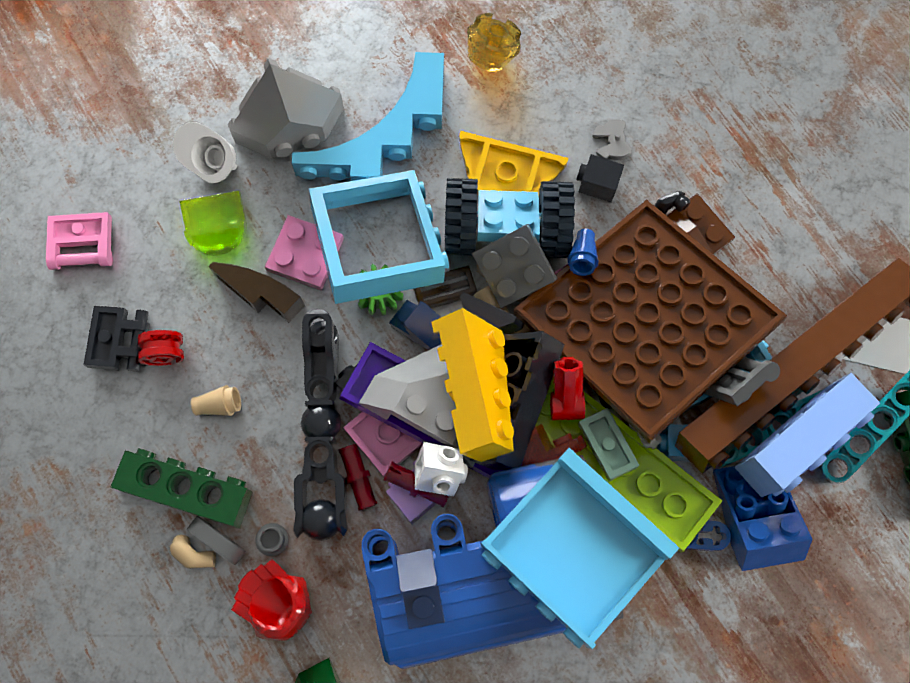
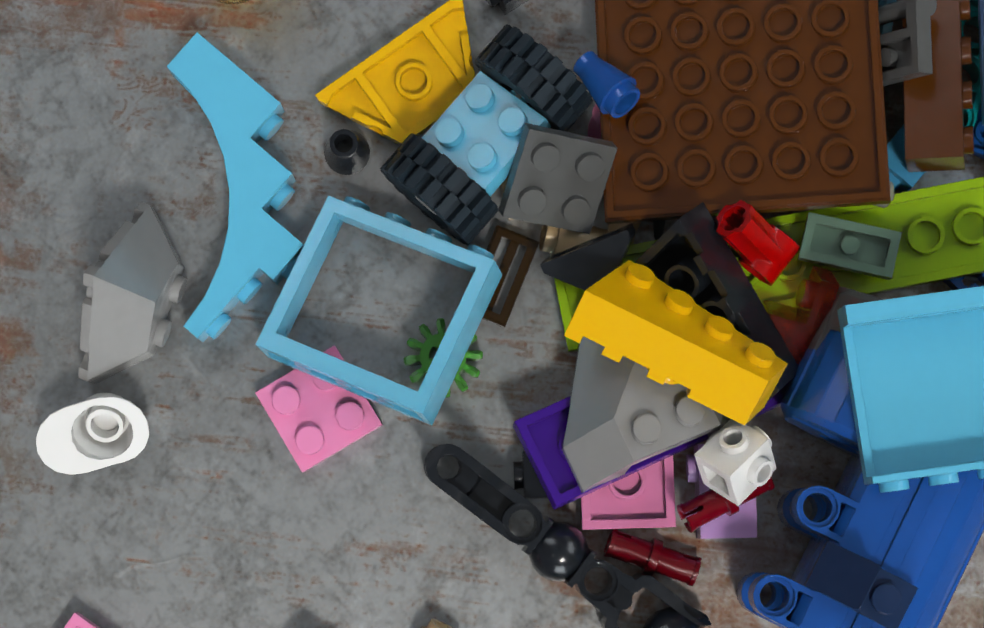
camera: 50 degrees left, 10 degrees up
clear neon green slope [179,191,247,256] -> none
dark brown slope [208,262,305,323] -> none
dark blue slope [389,300,442,350] -> none
none -> black cone [324,129,370,175]

